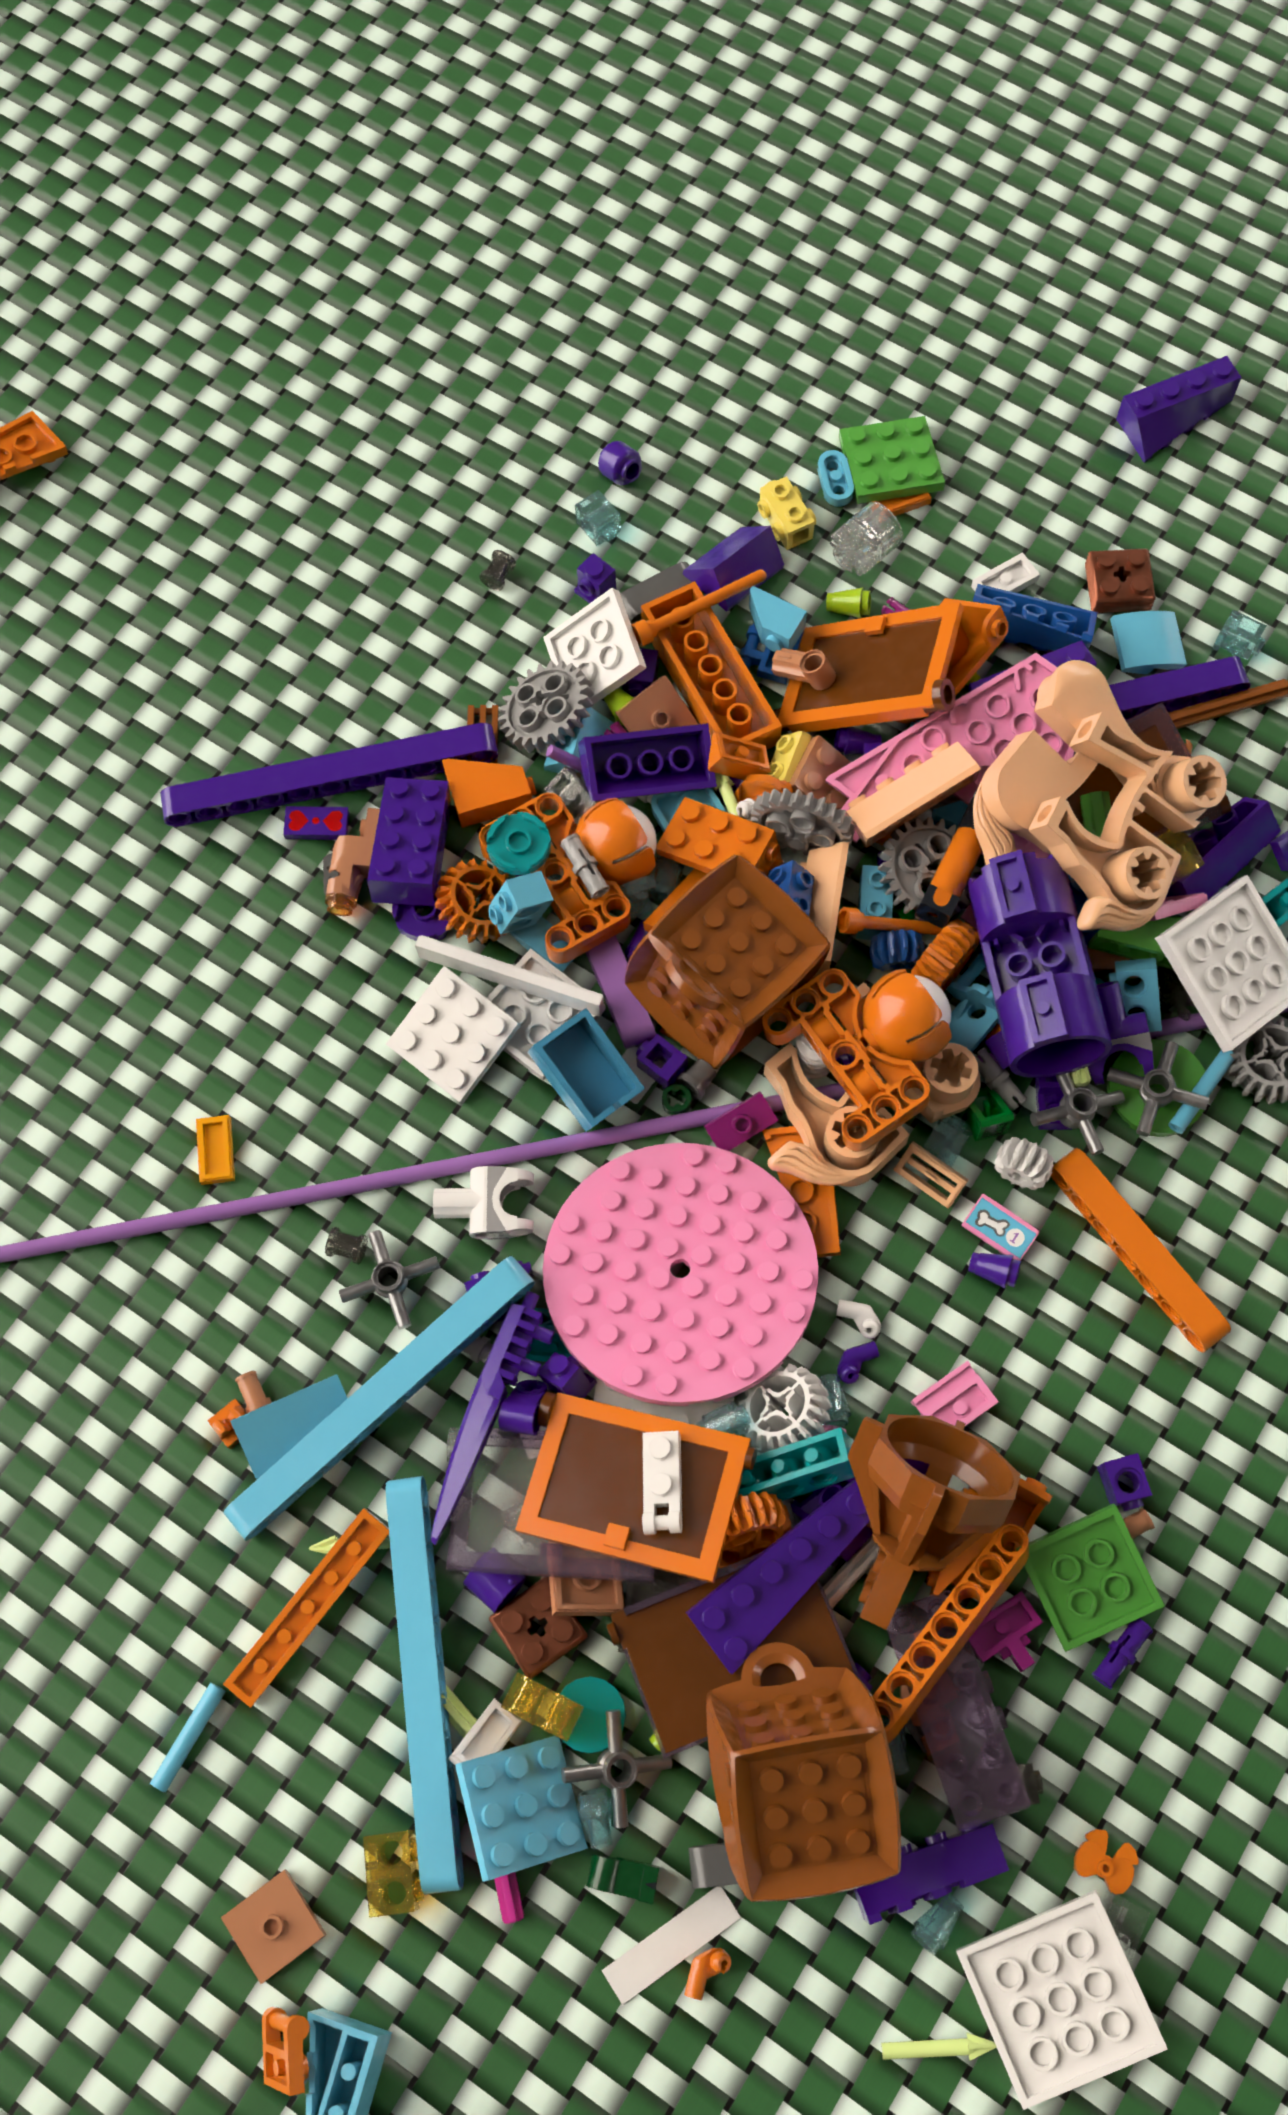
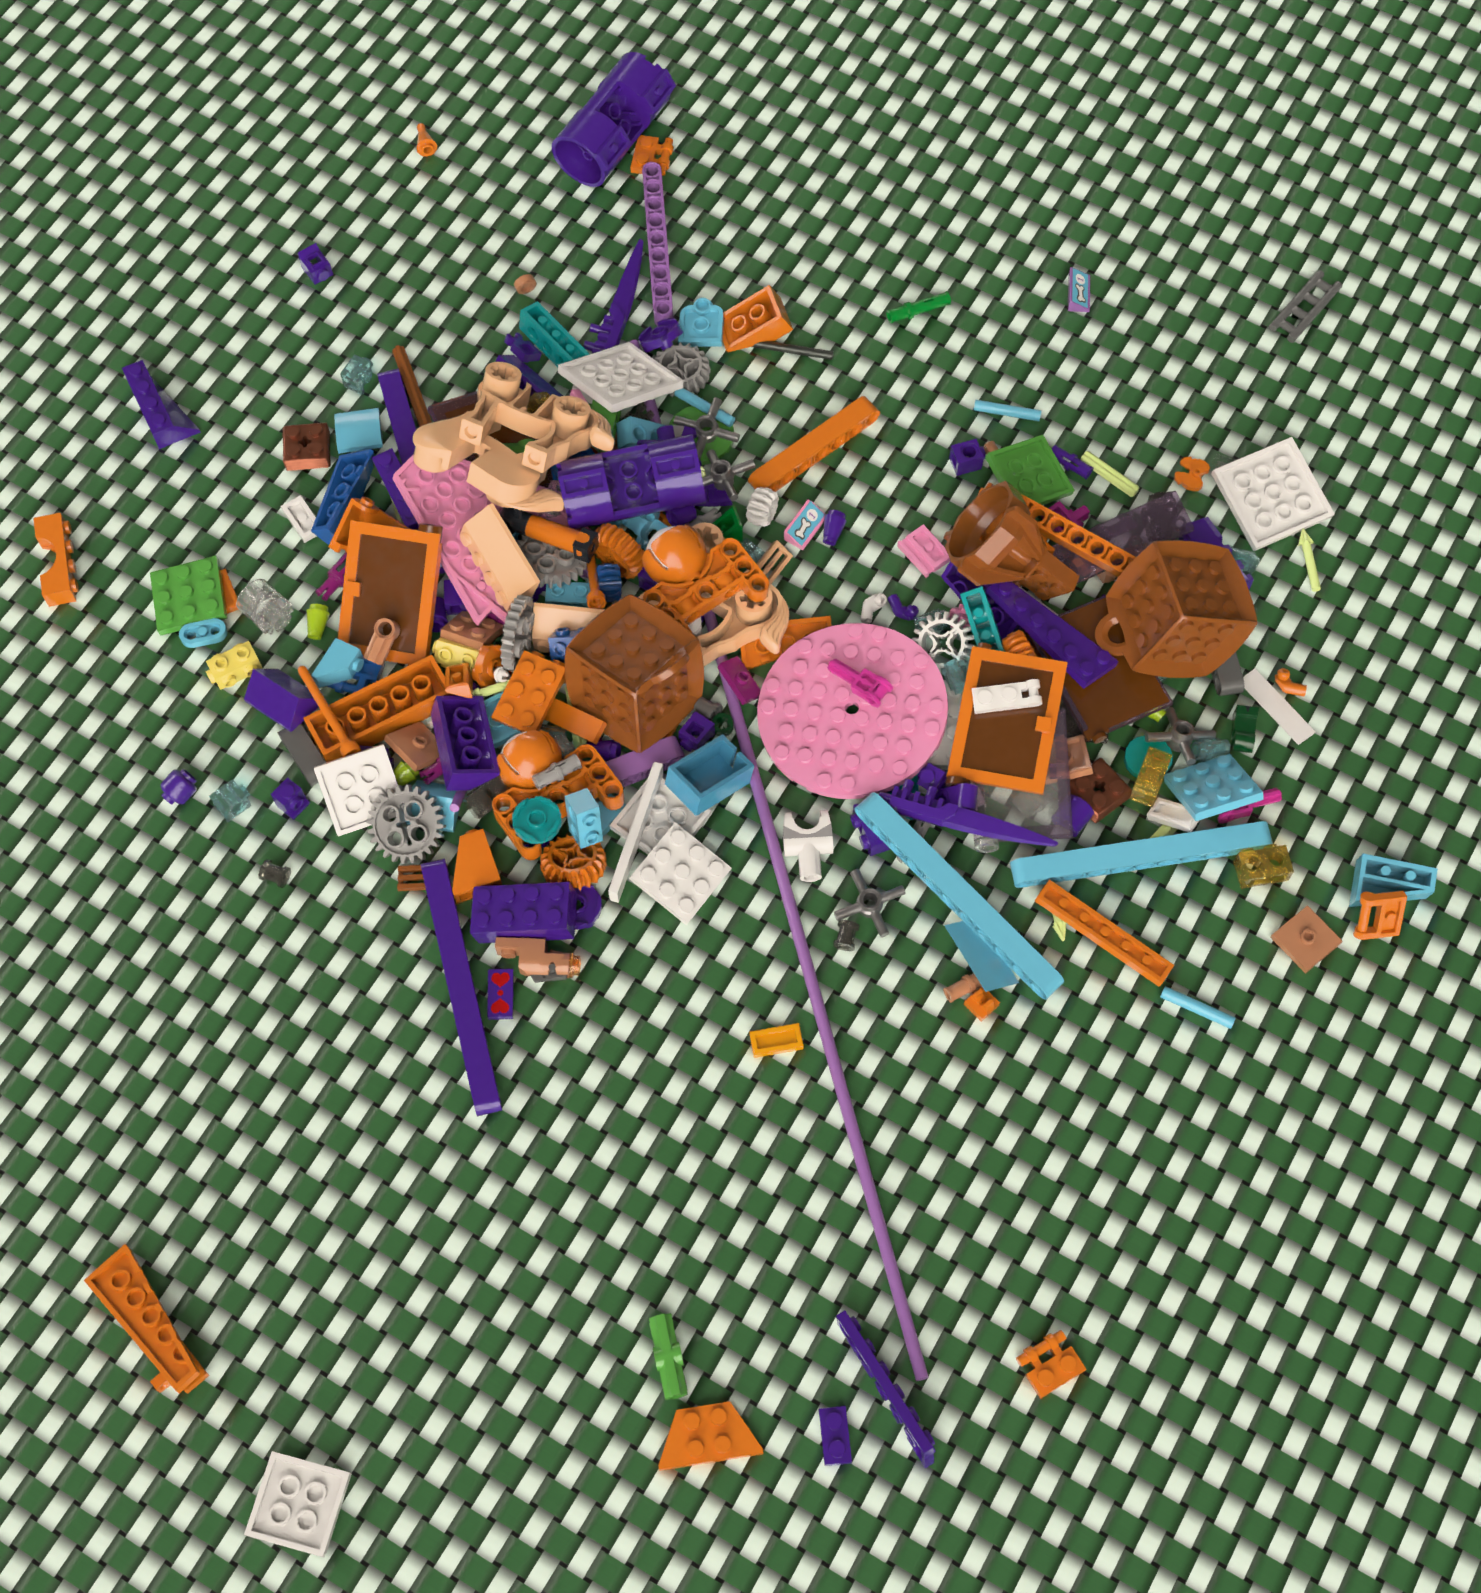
camera: 95 degrees left, 5 degrees down
none -> orange arch [33,512,79,607]
none -> dark pink connector [827,659,893,708]
none -> medium azure piece [974,400,1041,421]
none -> yellowish green axle [1081,451,1139,497]

